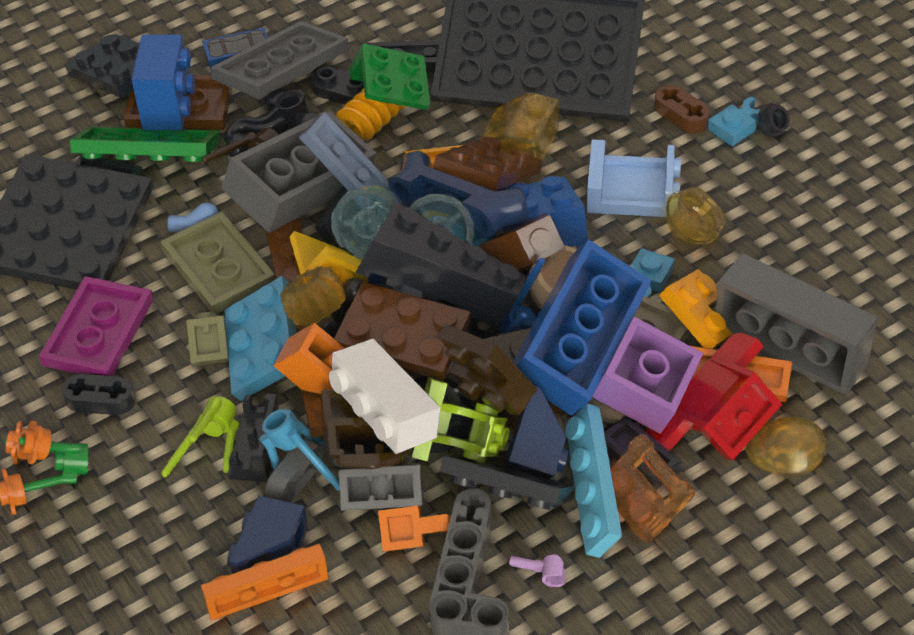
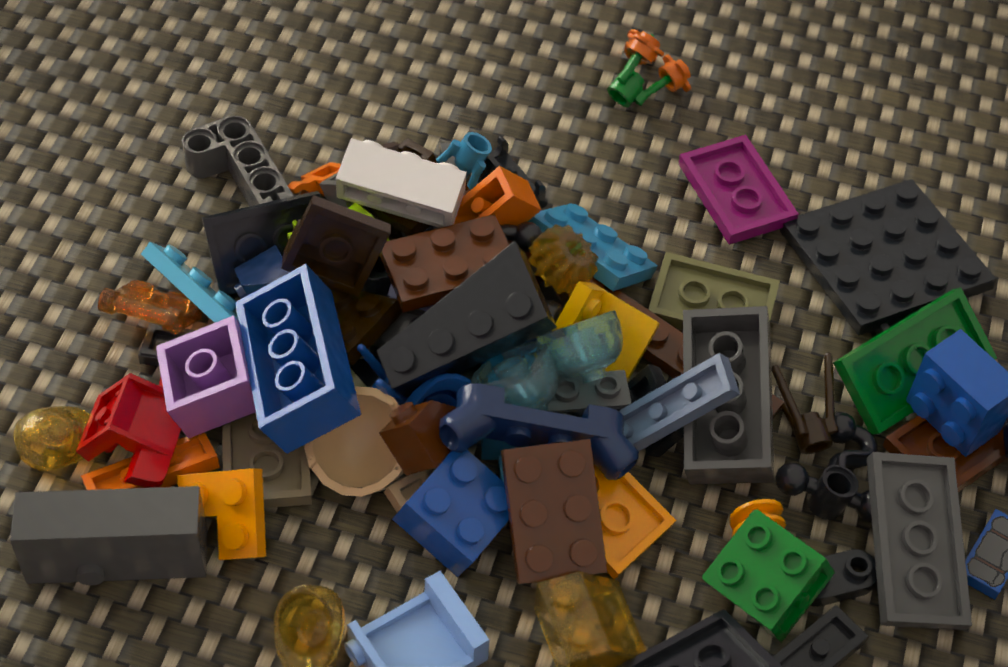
camera: 135 degrees right, 5 degrees up
black beam [62,374,136,415] -> none
lime plant [161,396,240,477] -> none
medium blue arm [168,202,219,233] -> none
olive bracket [186,312,229,367] -> none
orange plate [201,544,328,621] -> none
dark blue slope [227,495,308,574] -> none
lavender hand [509,554,566,587] -> none
dark azure plate [630,248,675,299] -> none

